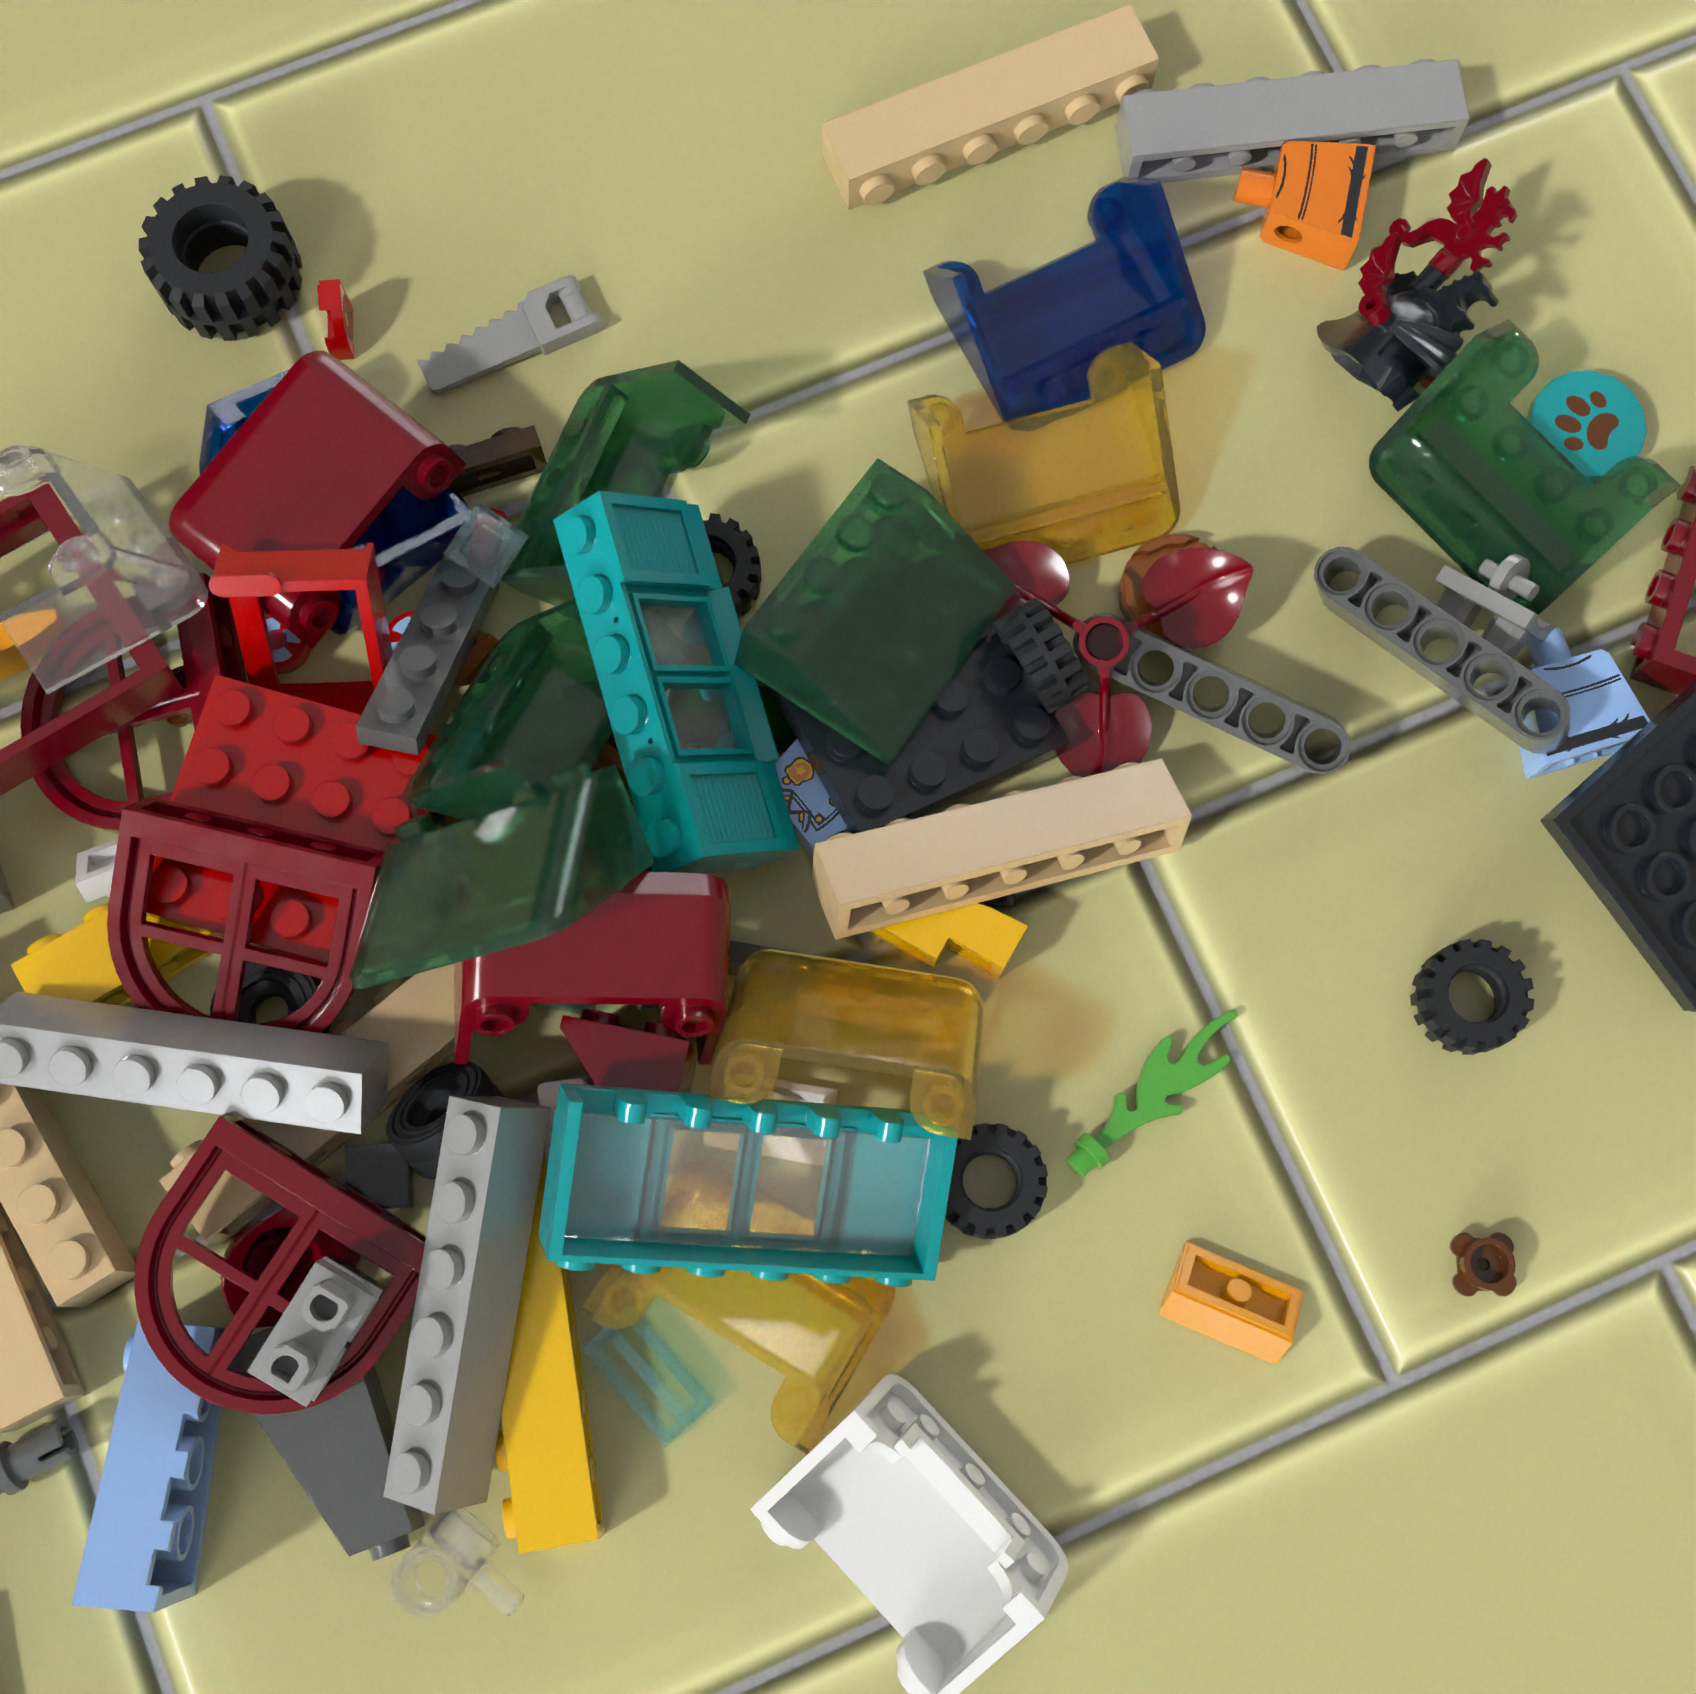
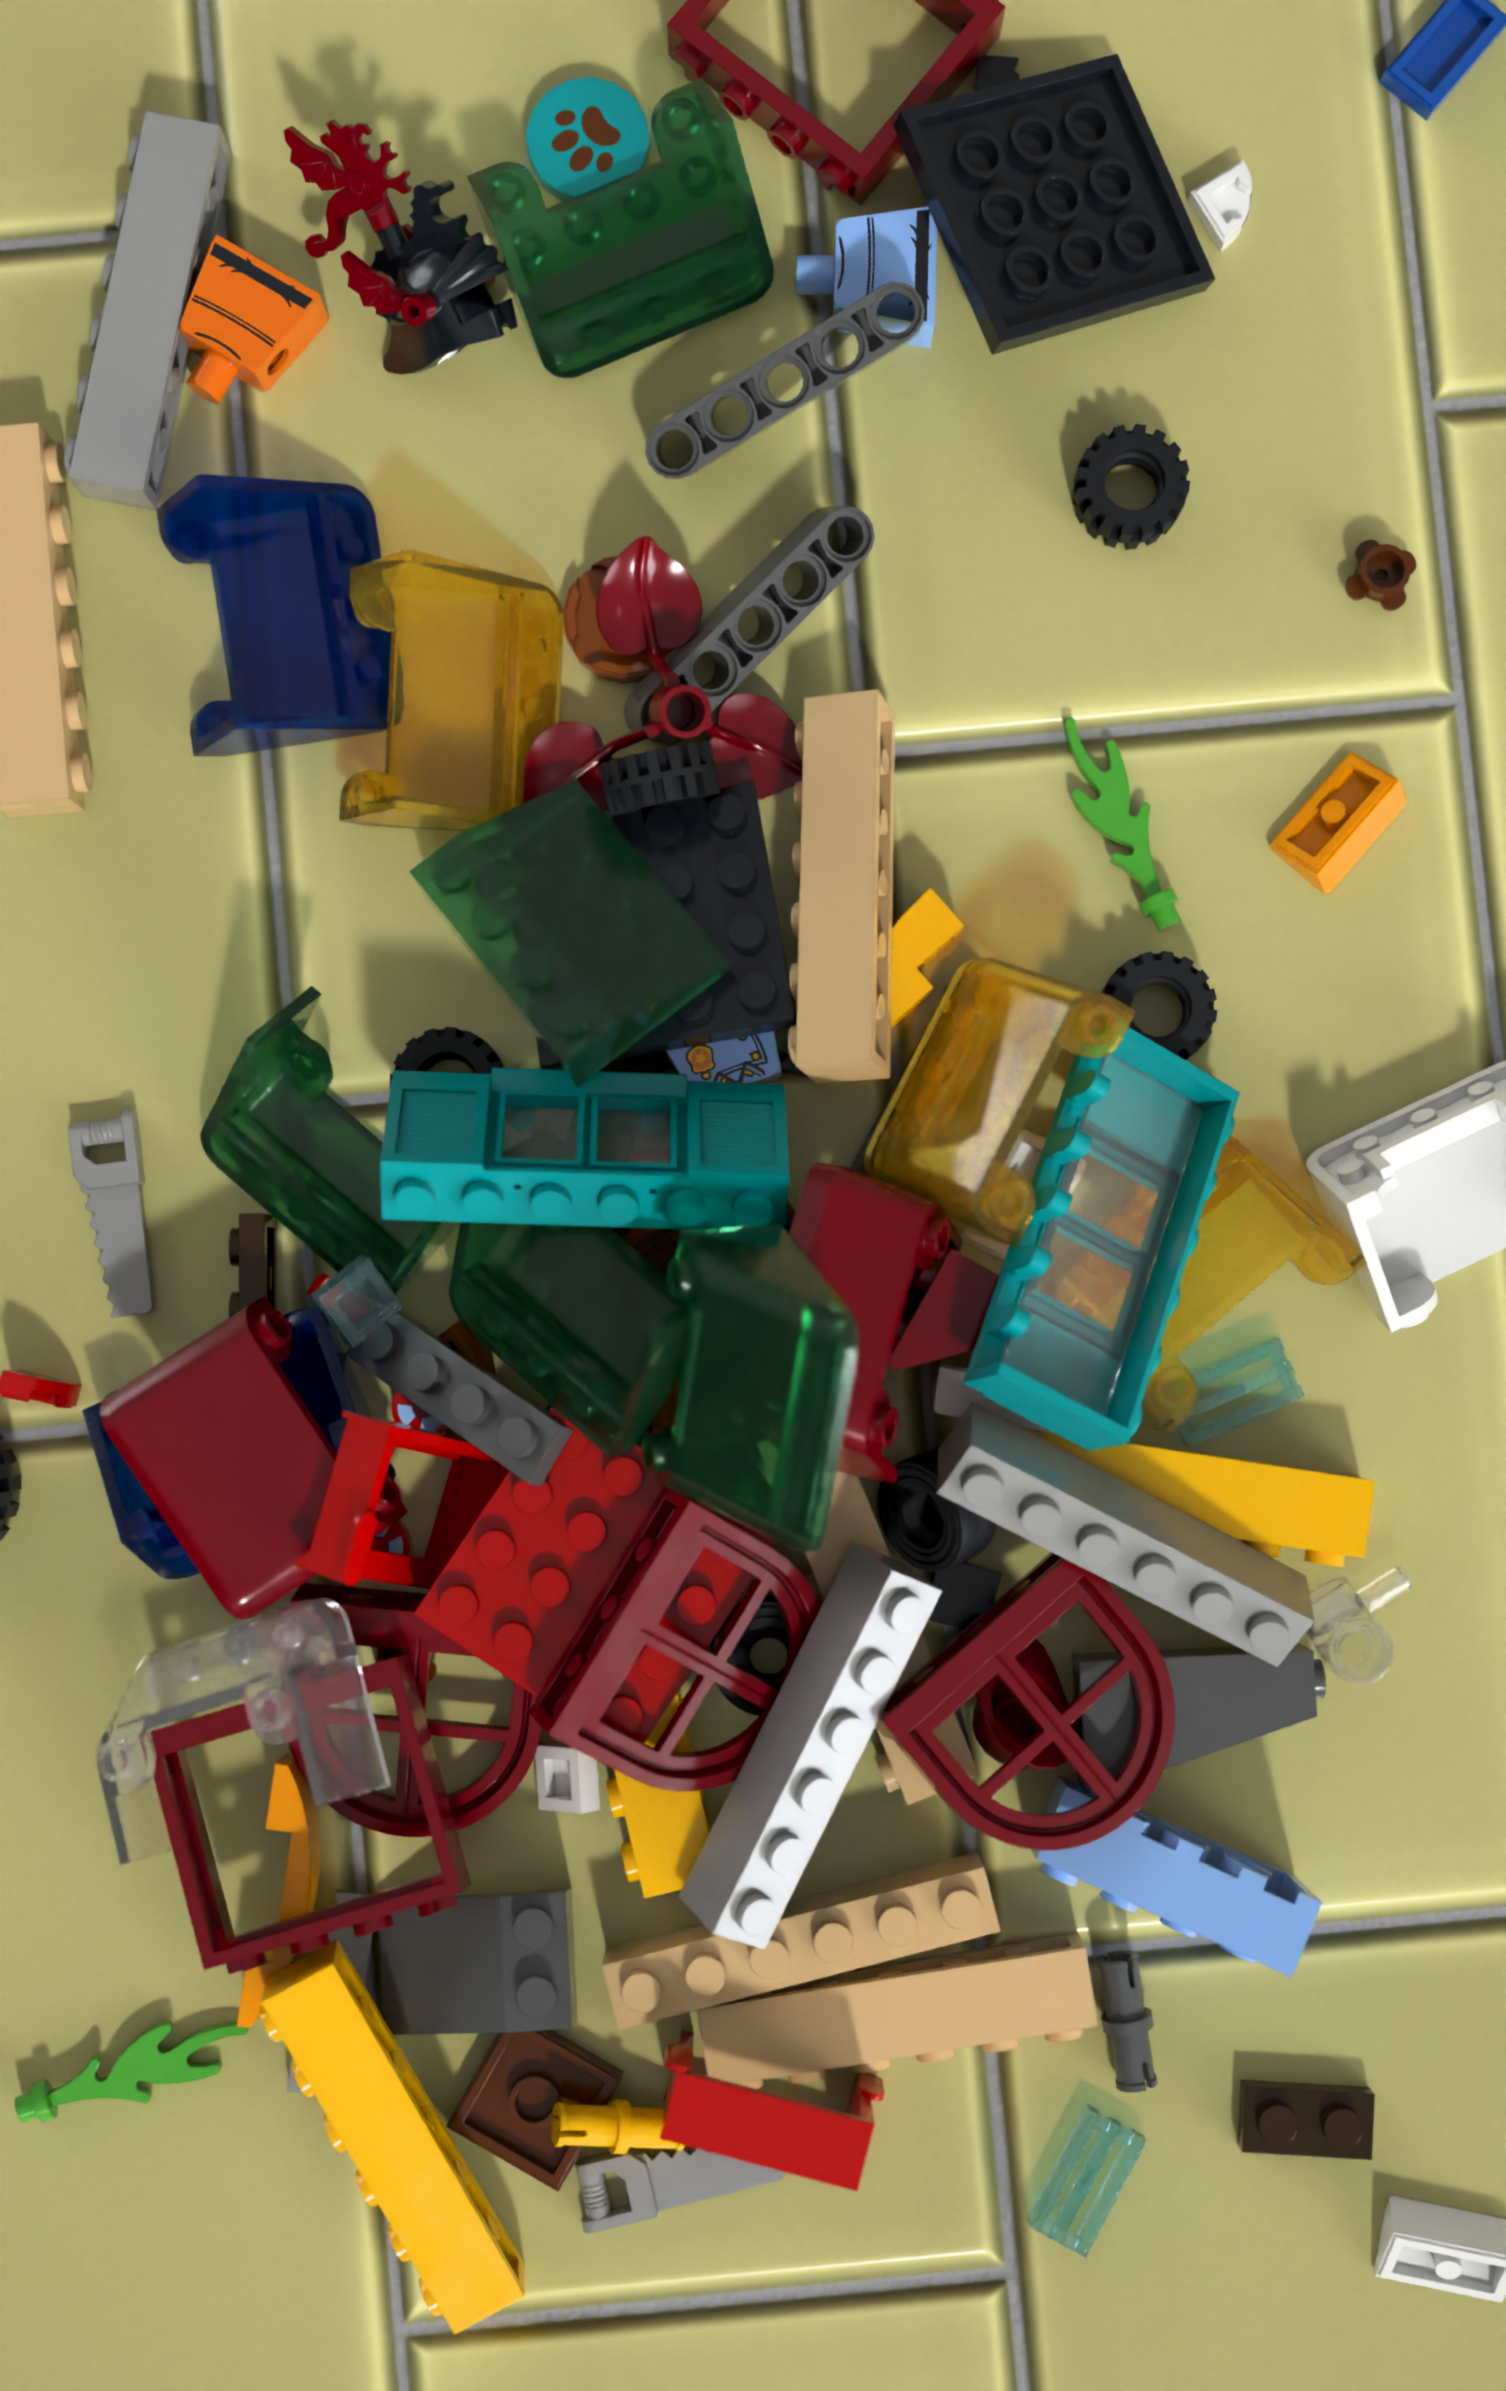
camera: 70 degrees left, 10 degrees up
light grey hips [247,1253,387,1407] -> none
light grey hips [1435,553,1553,659] -> none

